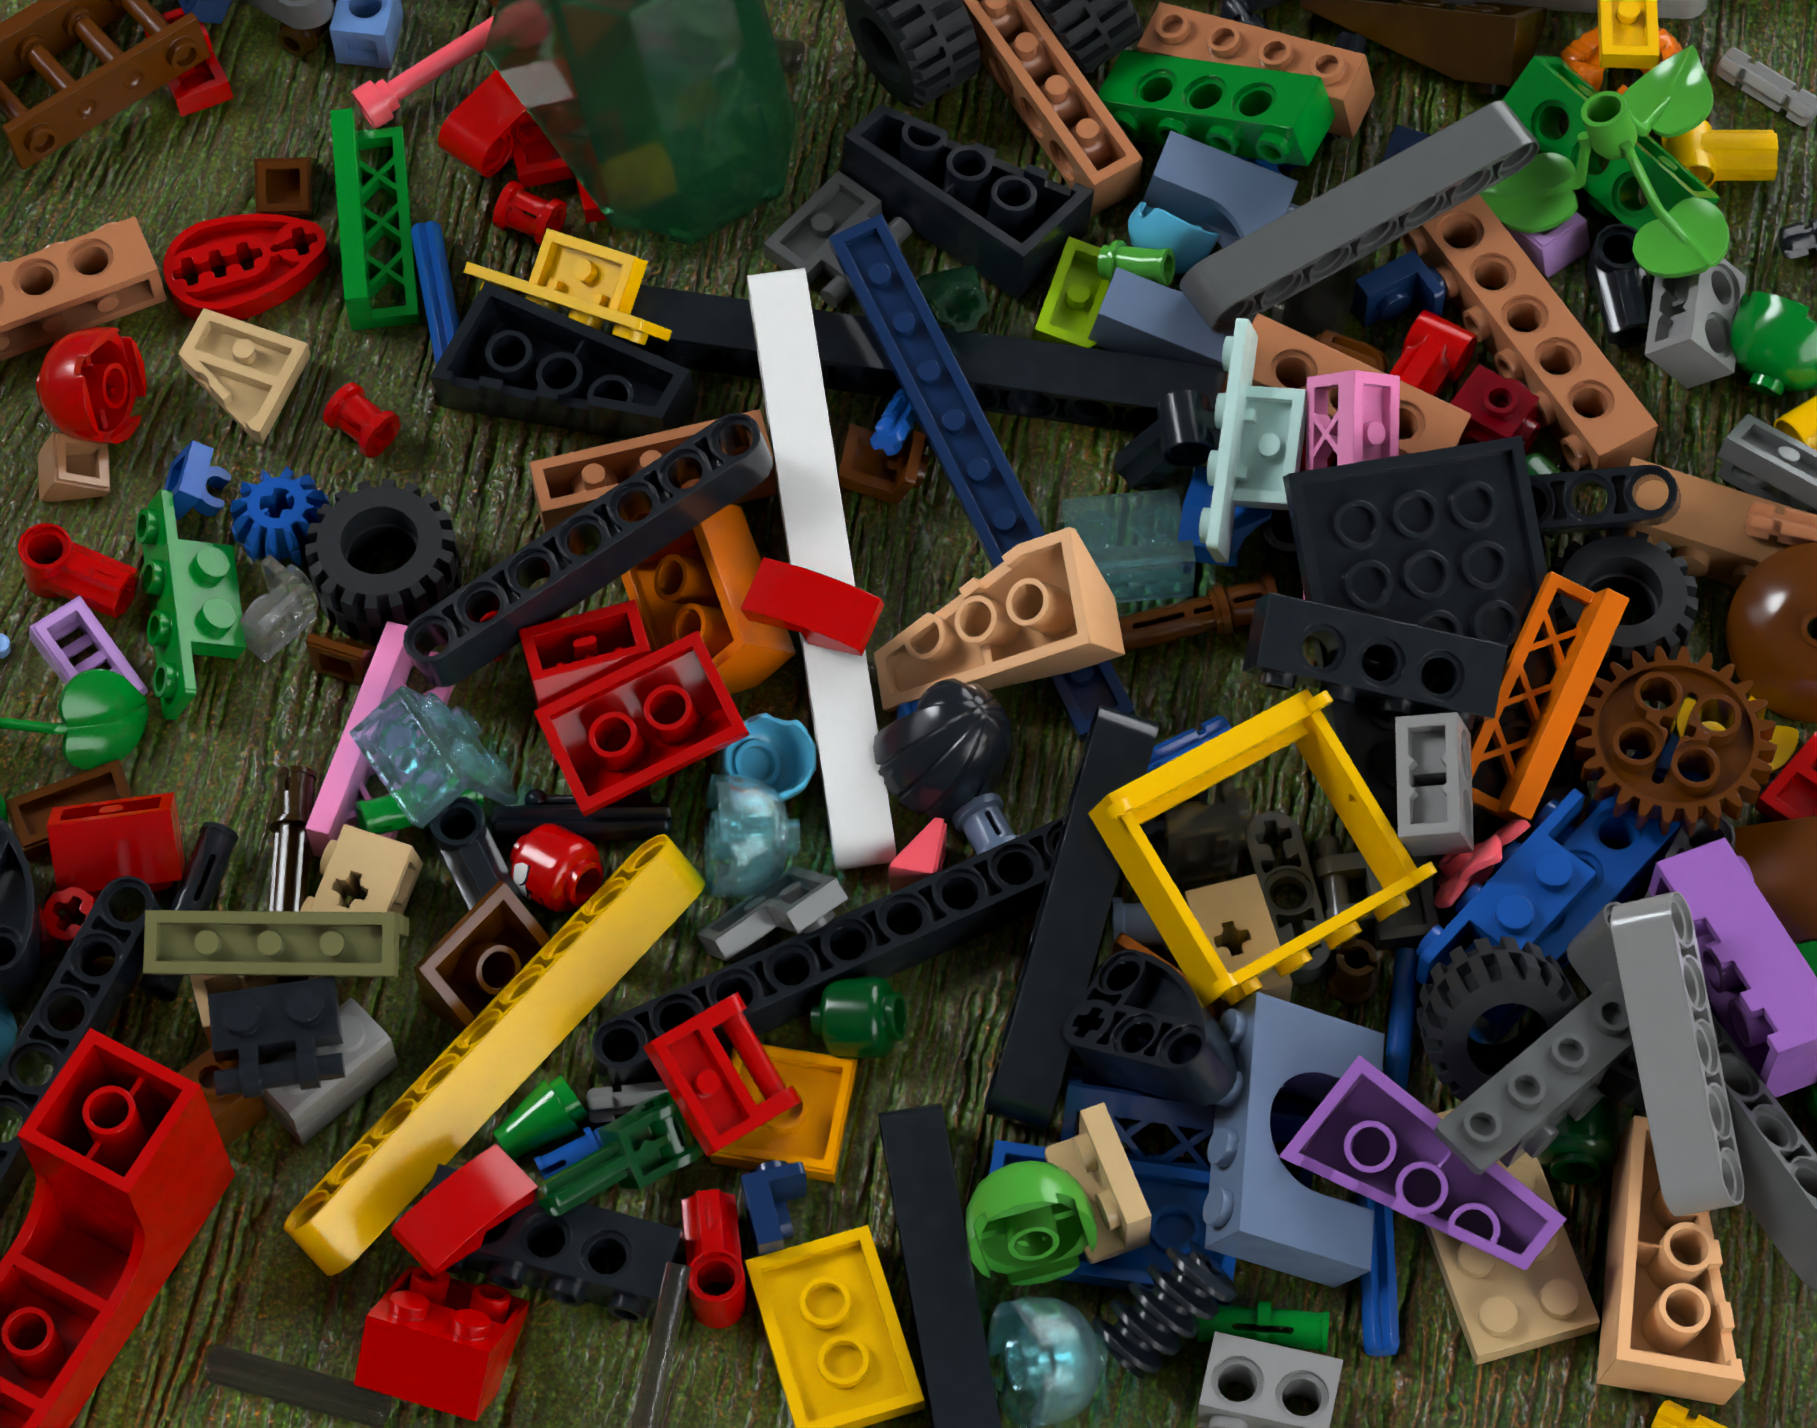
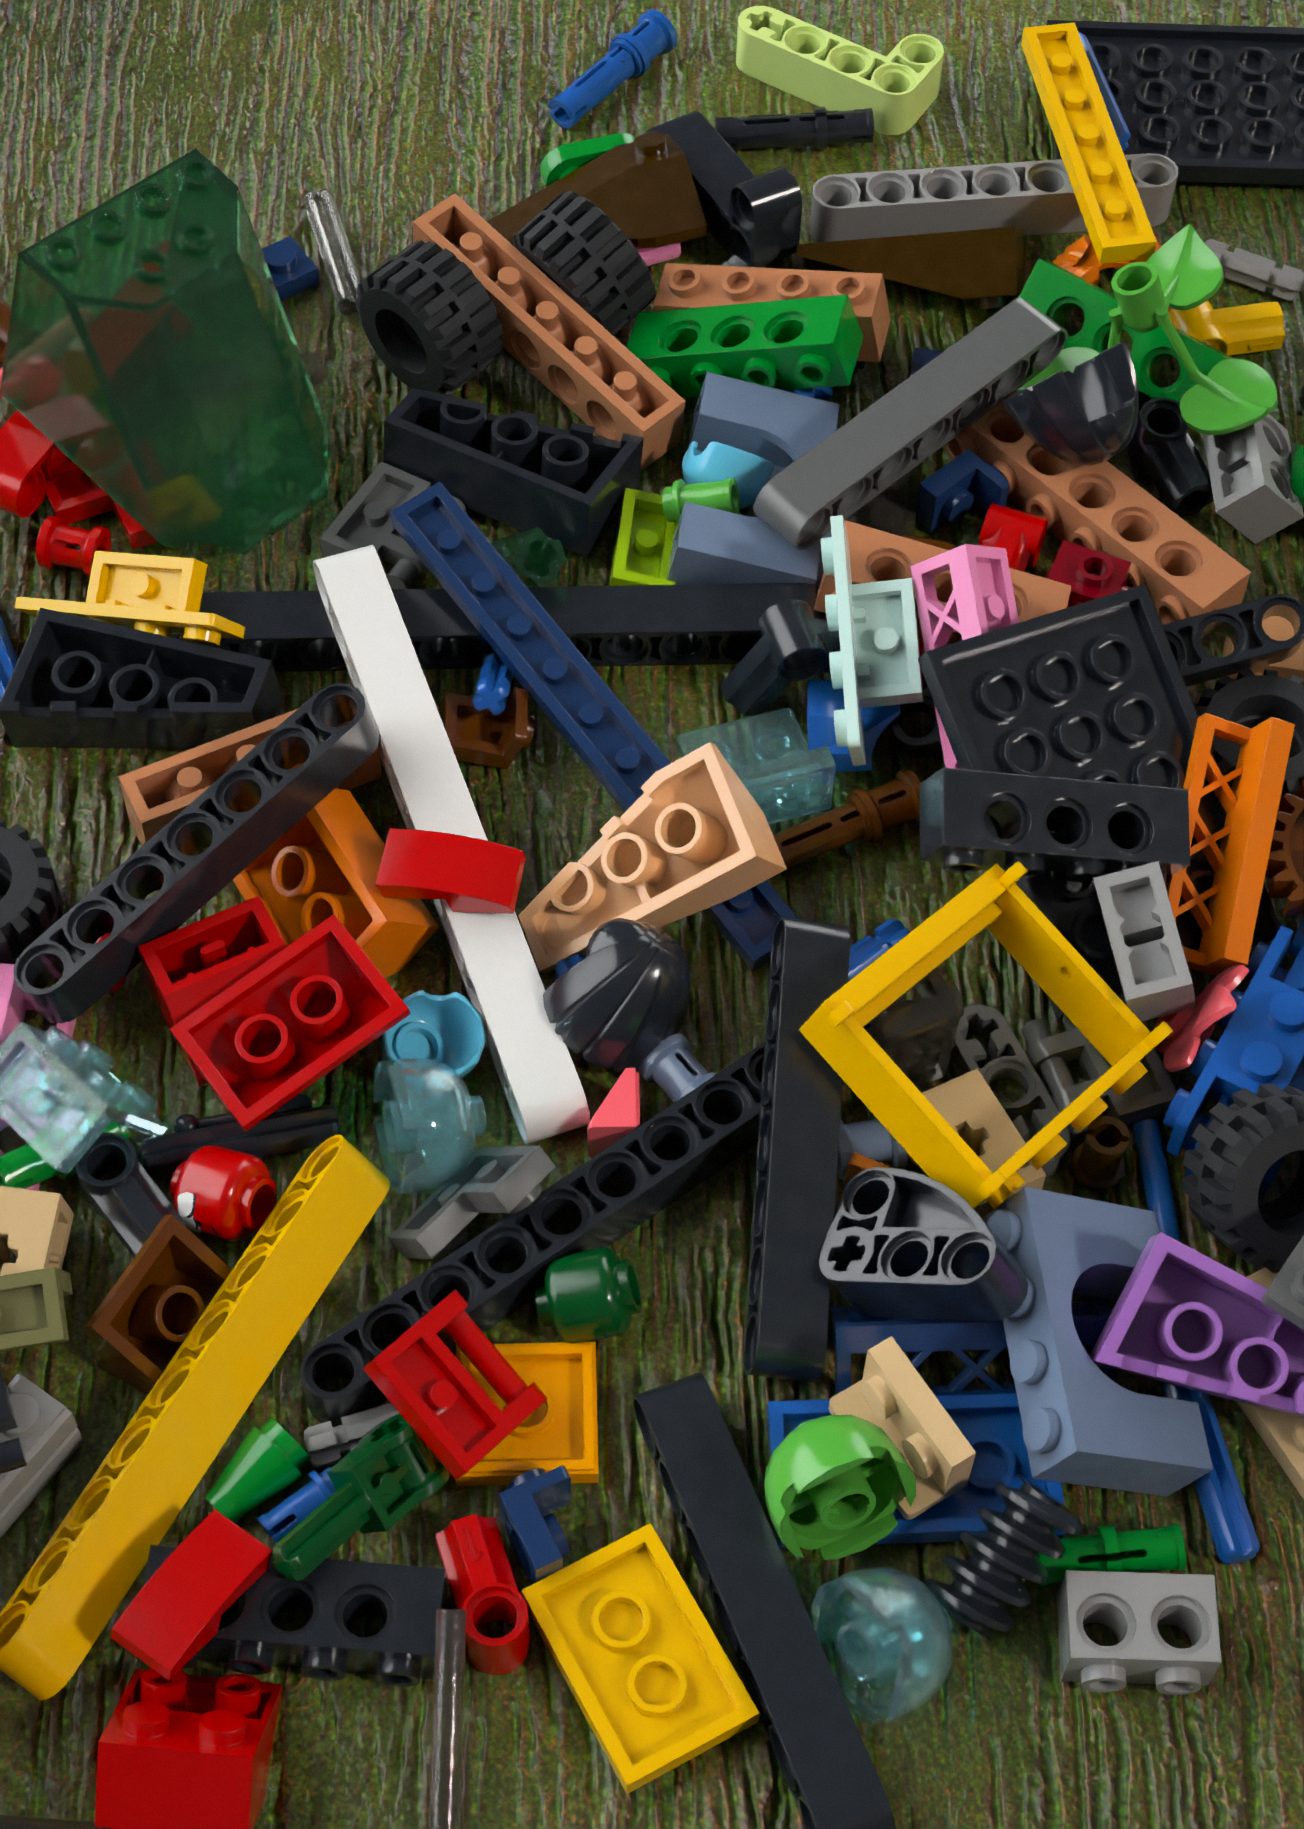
camera: 15 degrees left, 5 degrees down
none -> black hair [1002,341,1139,466]

